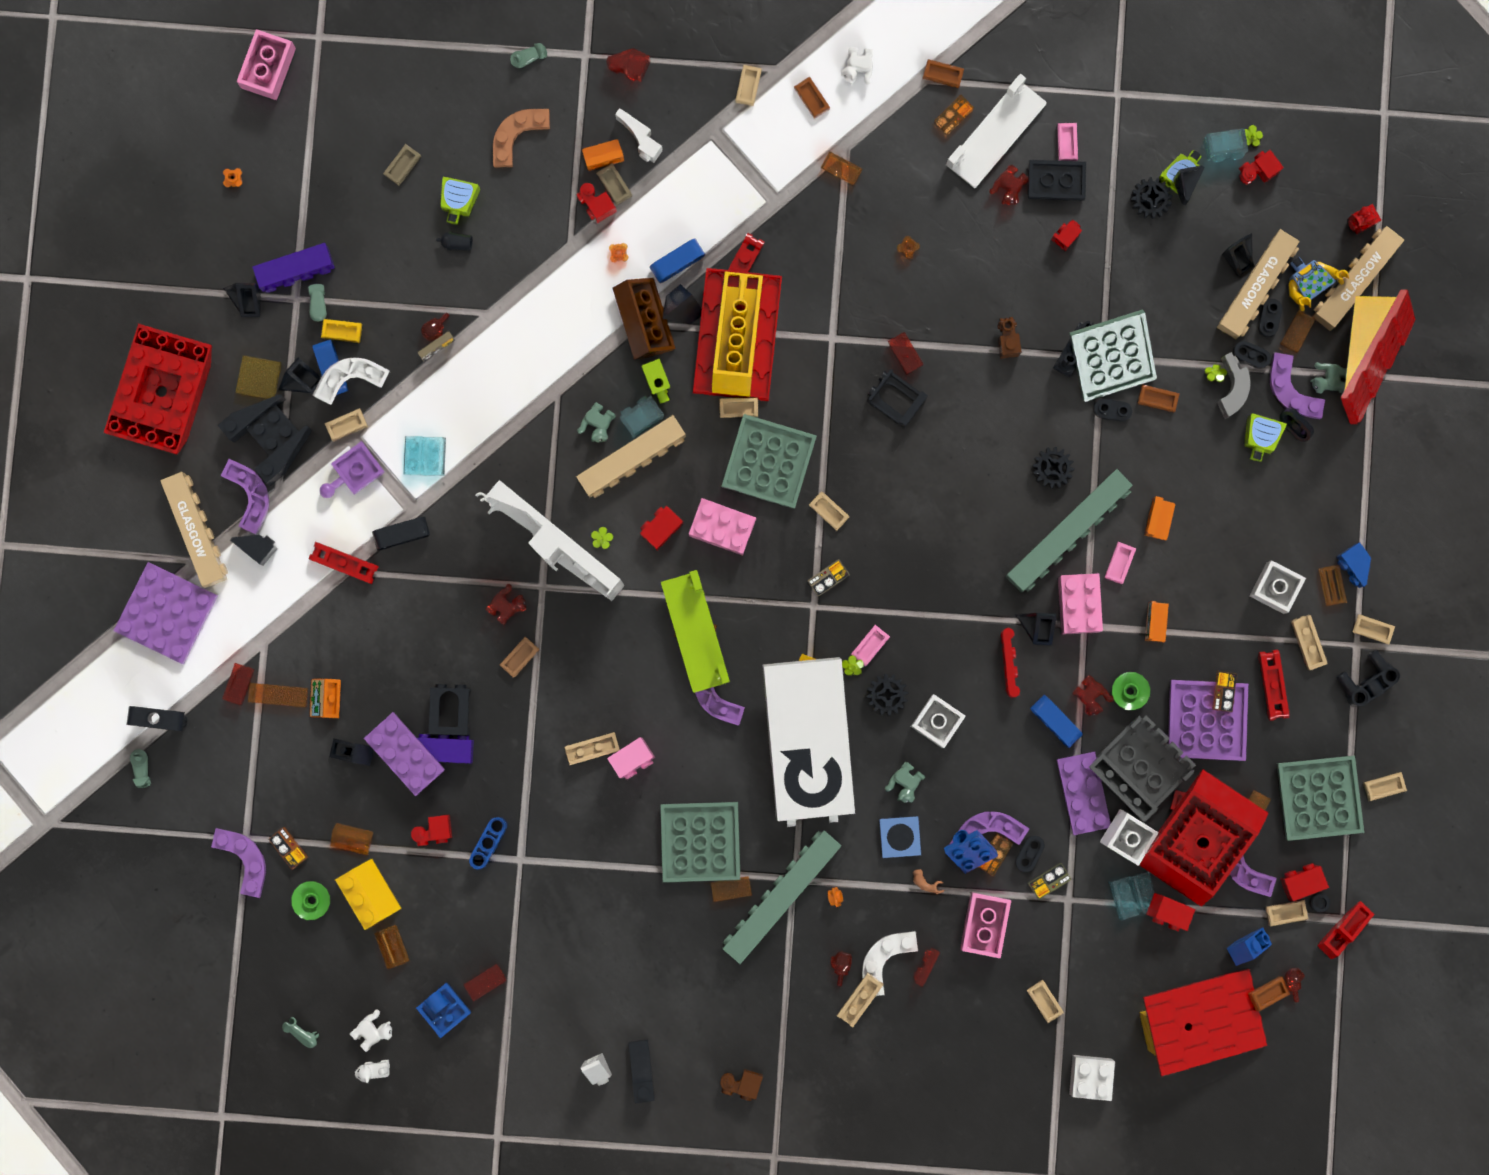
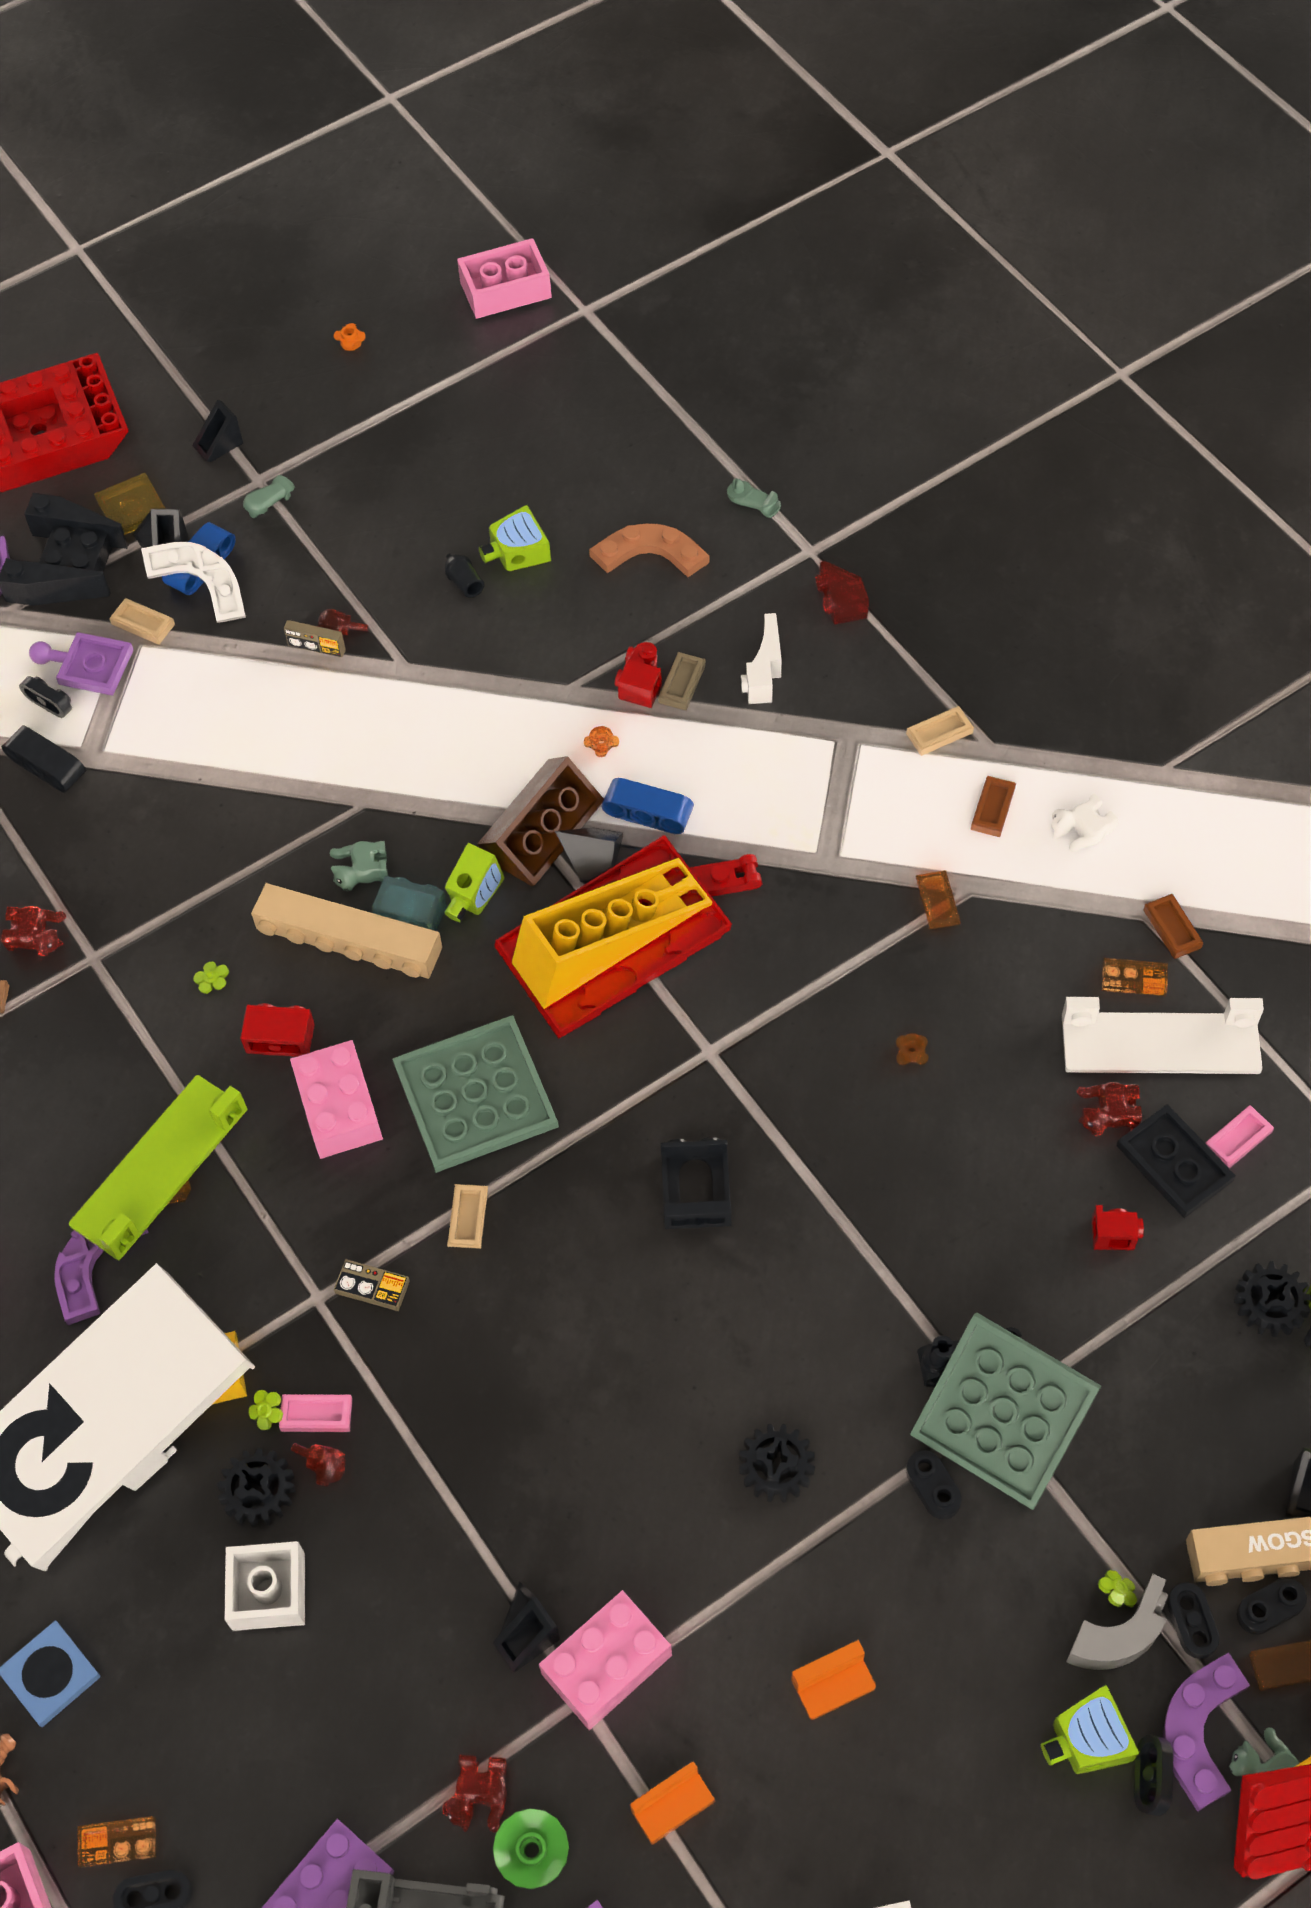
camera: 55 degrees right, 25 degrees down
dark purple brick [253,243,335,293] -> none
yellow plate [321,319,362,343] -> none
dark tan tile [383,144,422,186] -> none
clear light blue slope [403,436,446,476] -> none
white piece [476,480,624,601] -> none
orange panel [582,139,624,171] -> none
tan tile [720,398,758,418] -> none
sand green animal [885,762,925,803] -> none
clear red plate [888,332,924,375] -> none
blue plate [944,830,998,874] -> none
medium lavender plate [949,812,1029,845] -> none
reddish brown brick [997,317,1022,359] -> none
red plate [1001,628,1020,698] -> none
sand green brick [1005,469,1133,593] -> none
blue beam [1030,695,1083,748] -> none
bright pink tile [1104,542,1136,584] -> none
dark orange tile [1137,384,1180,413] -> none
none -> black plate [19,676,72,718]
none -> clear red piece [291,1443,345,1486]

